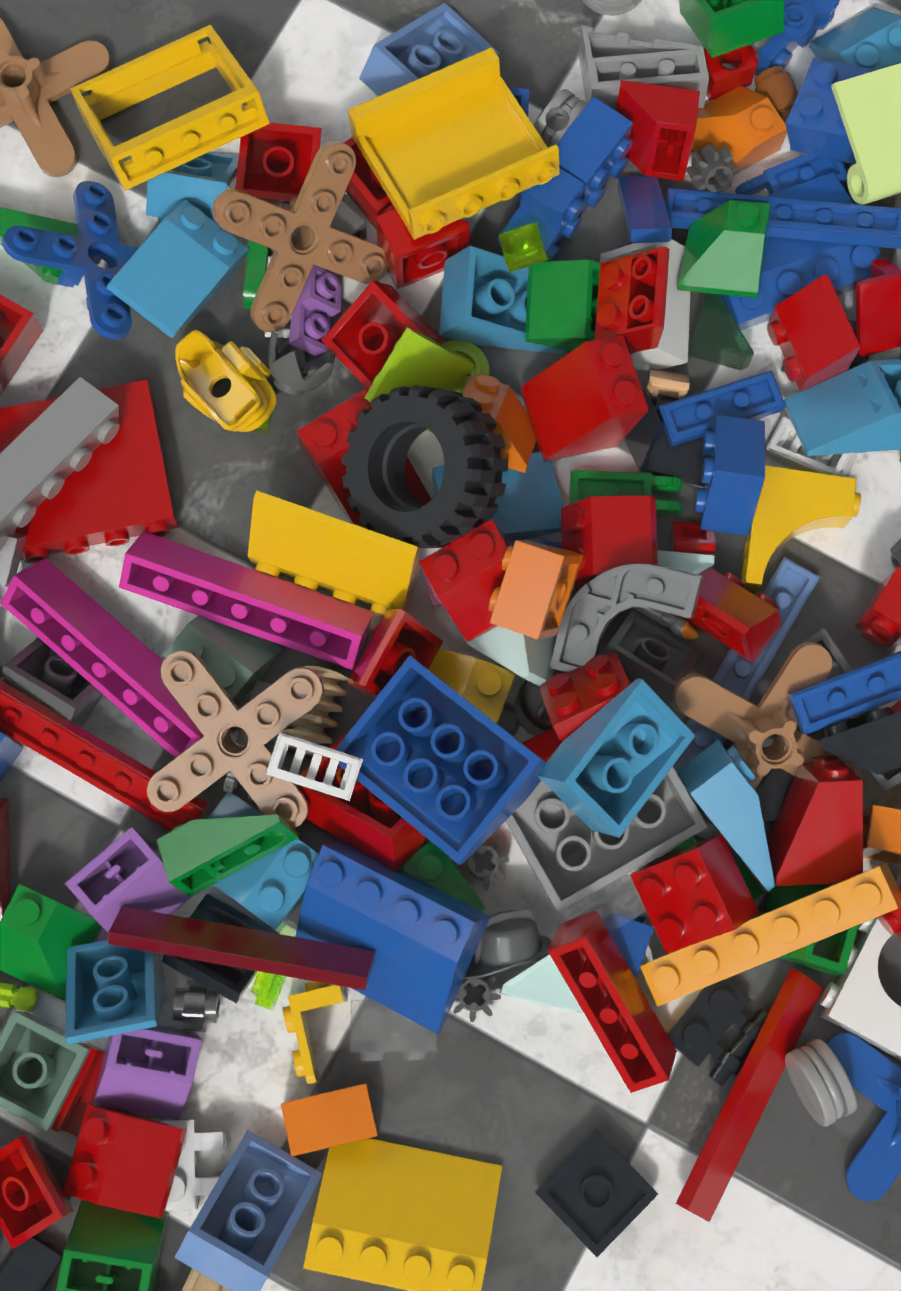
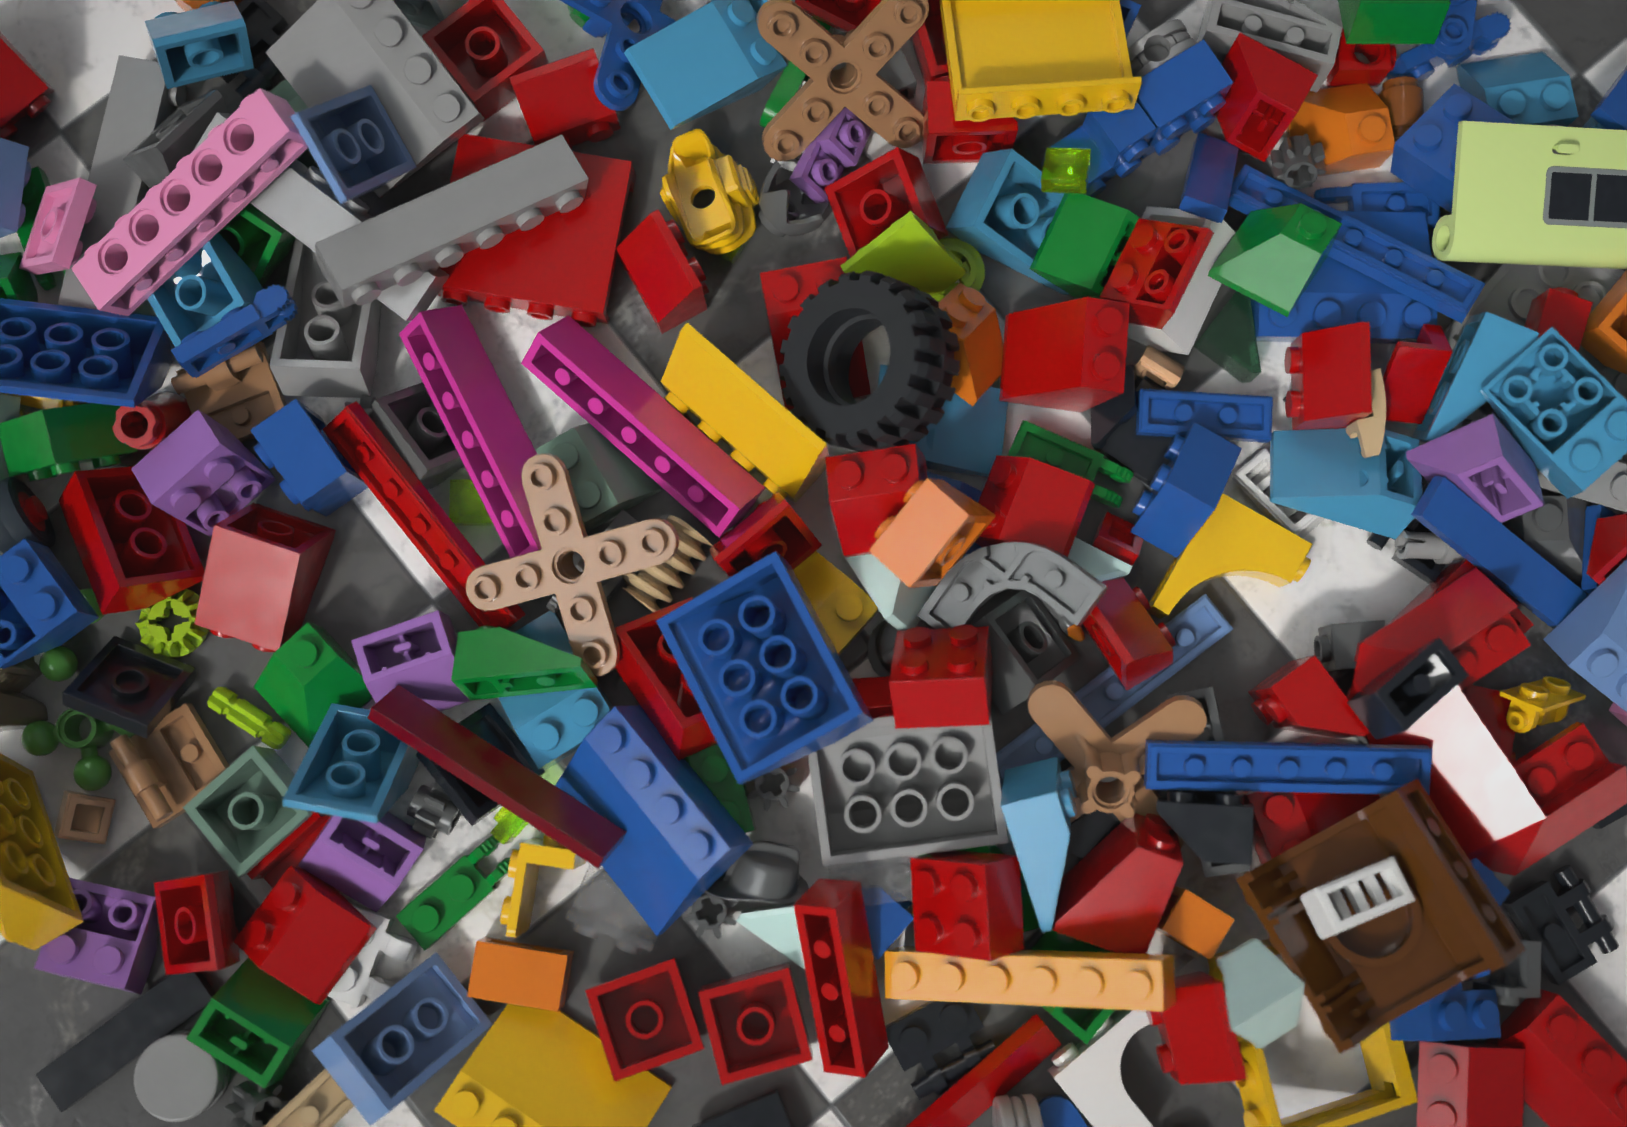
camera: 25 degrees right, 5 degrees up
white slope [265,732,363,801] -> none
dark azure slope [537,678,695,838] -> none
none -> green hinge [395,834,510,951]
none -> clear neon green plate [449,479,494,526]
none -> red slope [509,48,621,149]
none -> red brick [585,958,705,1082]
none -> red slope [616,209,709,334]
none -> red brick [698,962,813,1085]
none -> tan slope [1346,368,1386,458]

